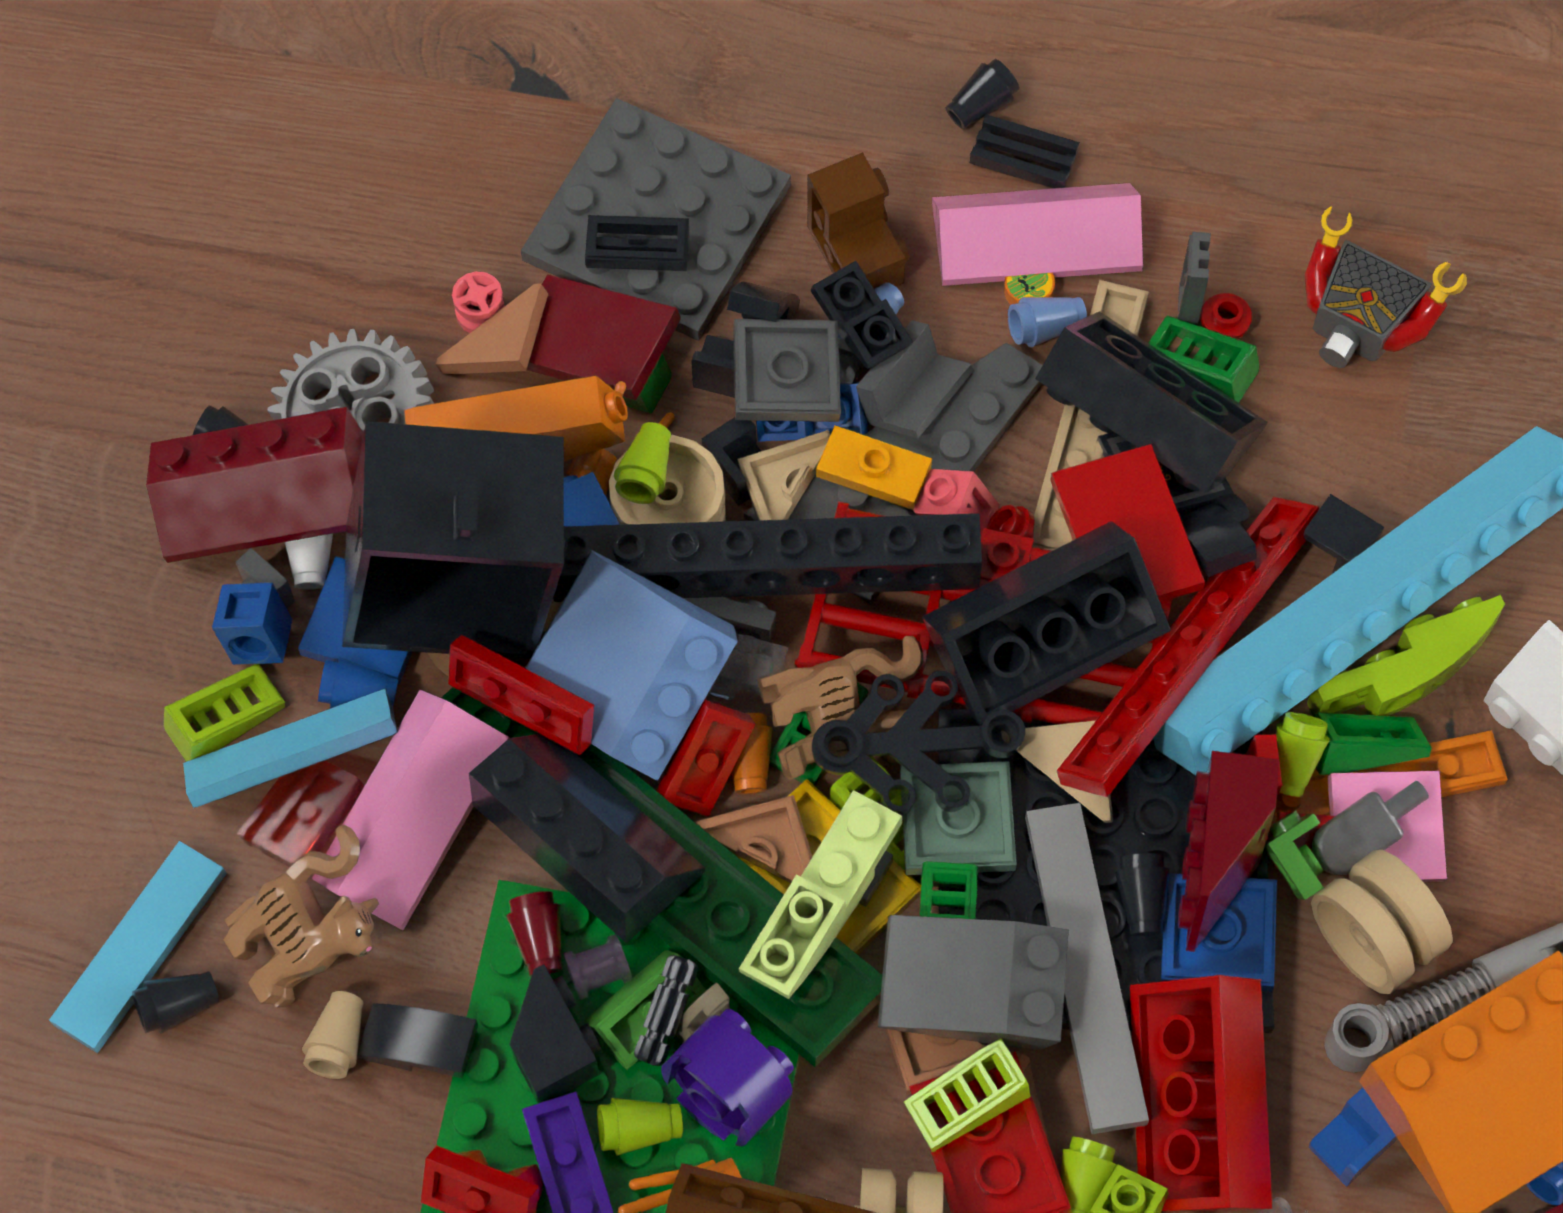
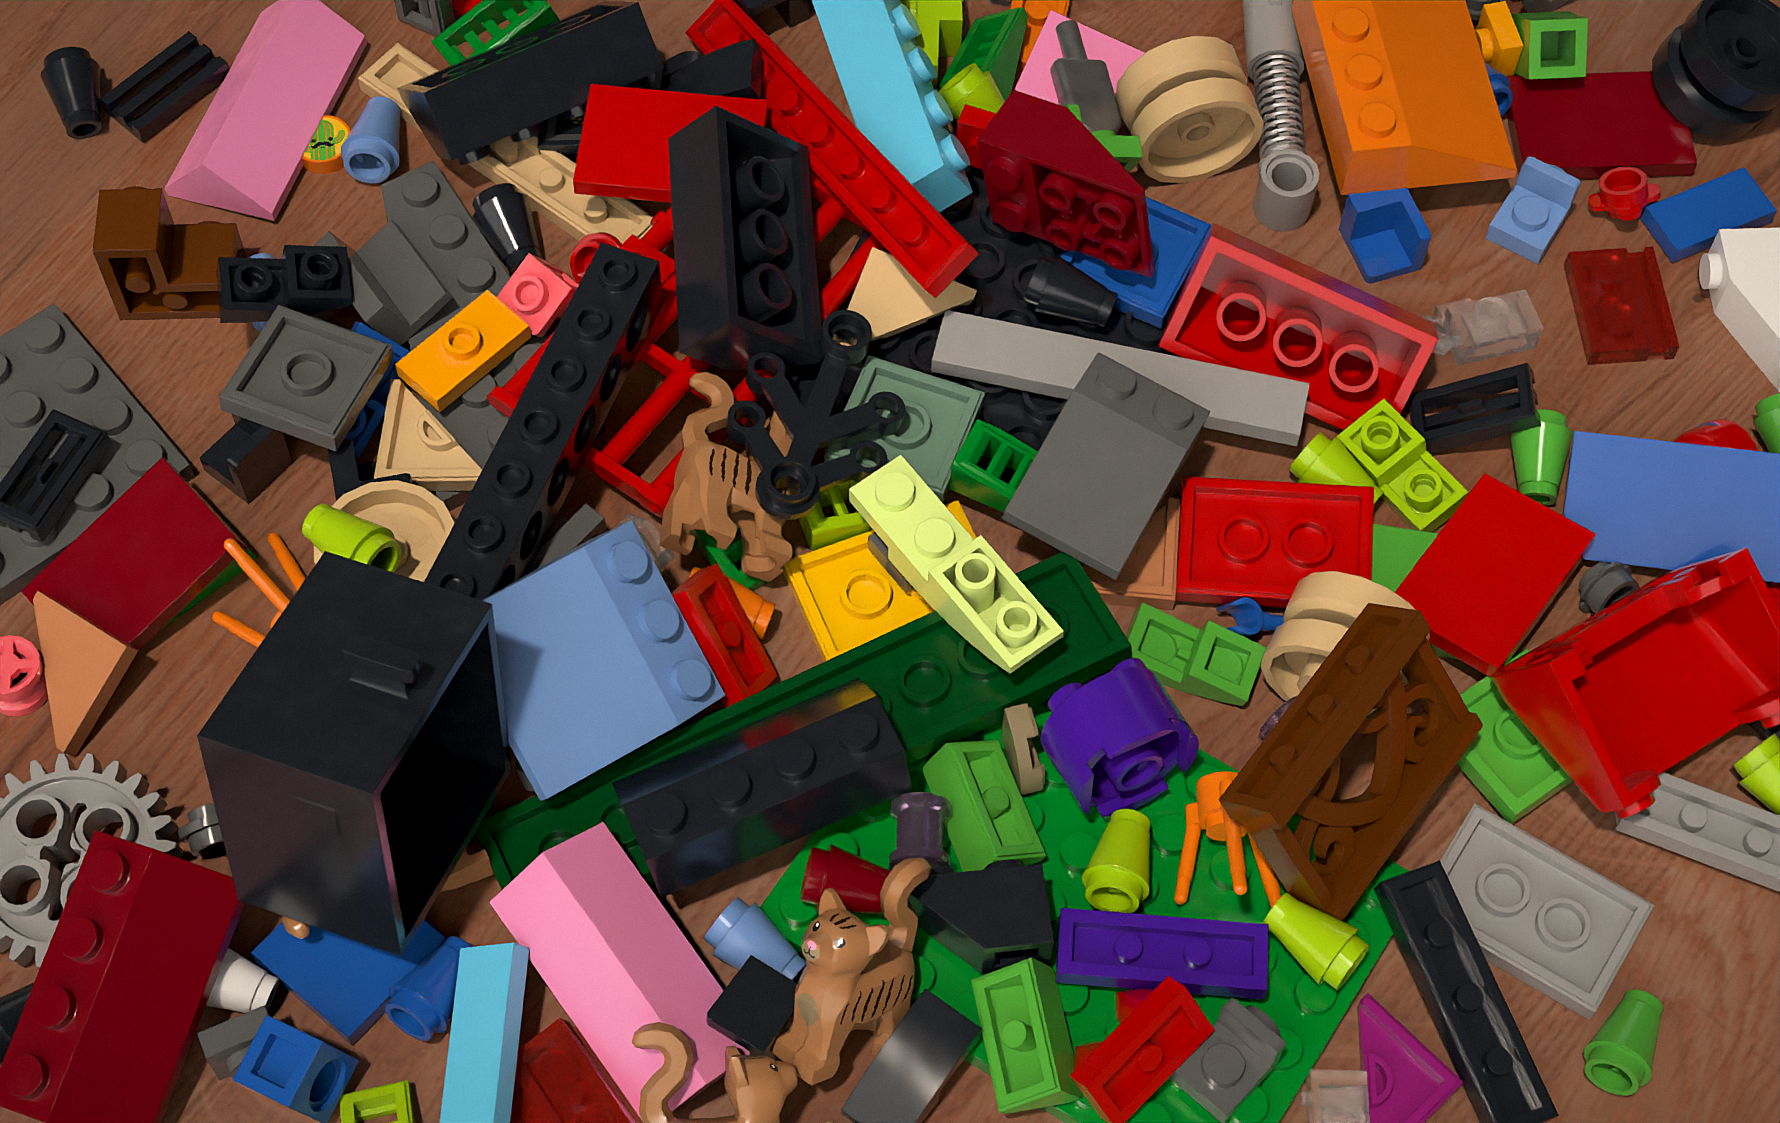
camera: 70 degrees left, 5 degrees down
orange slope [404,376,628,461] -> none
red tile [448,635,594,755] -> none
black axle [634,955,699,1066] -> none
nougat tile [696,795,812,883] -> none
black slope [727,281,800,322] -> none
lime slope [904,1038,1031,1152] -> none
none -> black cone [472,183,543,276]
none -> medium blue cone [704,897,807,981]
none -> black panel [706,955,797,1060]
none -> medium nougat animal [772,857,932,1086]
none -> bright green slope [971,957,1082,1114]
none -> bright green slope [1125,602,1267,706]
none -> blue hand [1216,597,1284,637]

